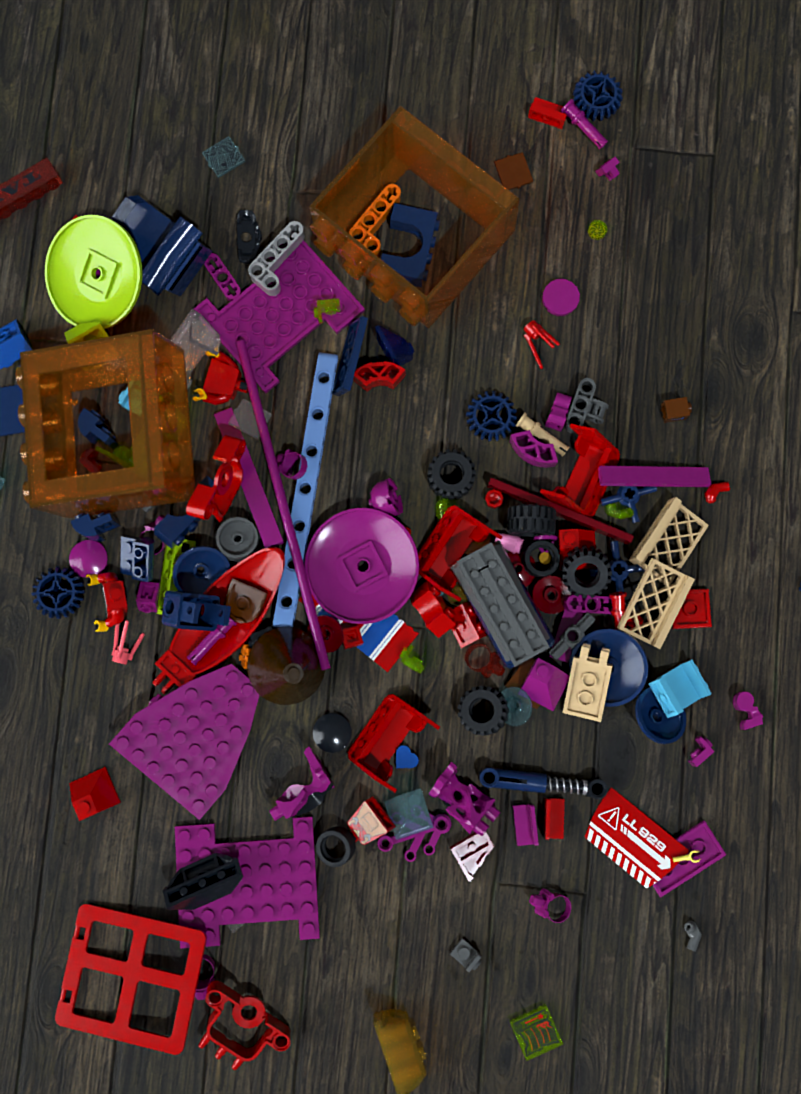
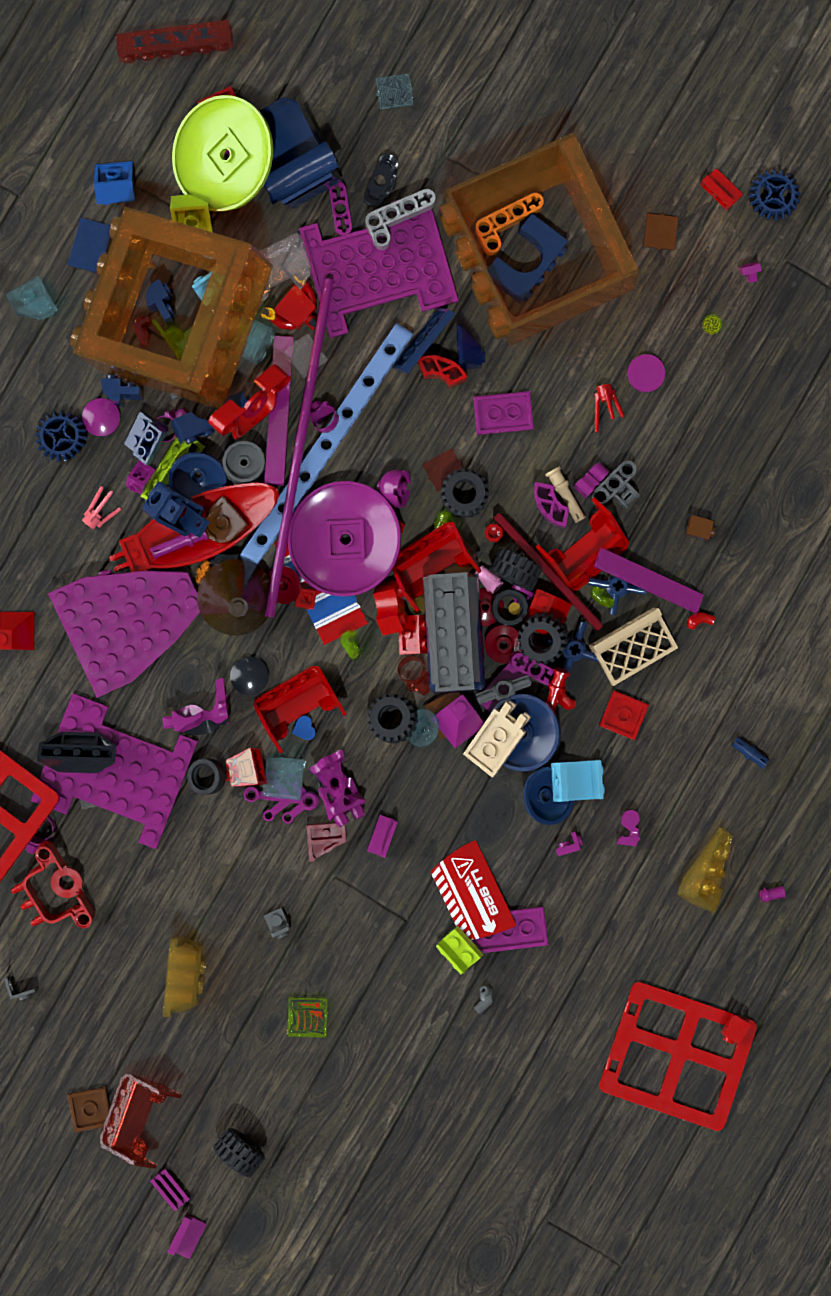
camera: 25 degrees right, 5 degrees up
red torso [86,572,127,632] -> none
clear neon green bracket [314,298,341,324] -> none
dark blue gear [466,391,517,442] -> none
piece [478,767,608,799] -> none
magenta piece [529,888,572,923] -> none
red panel [543,797,565,840] -> none
magenta pin [561,99,608,150] -> none
tan fence [617,558,695,649] -> none
light yellow hand [673,850,701,863] -> none
none -> clear light blue brick [235,319,275,365]
none -> clear red piece [423,449,462,492]
none -> lime bracket [436,926,483,974]
none -> magenta tile [473,391,534,435]

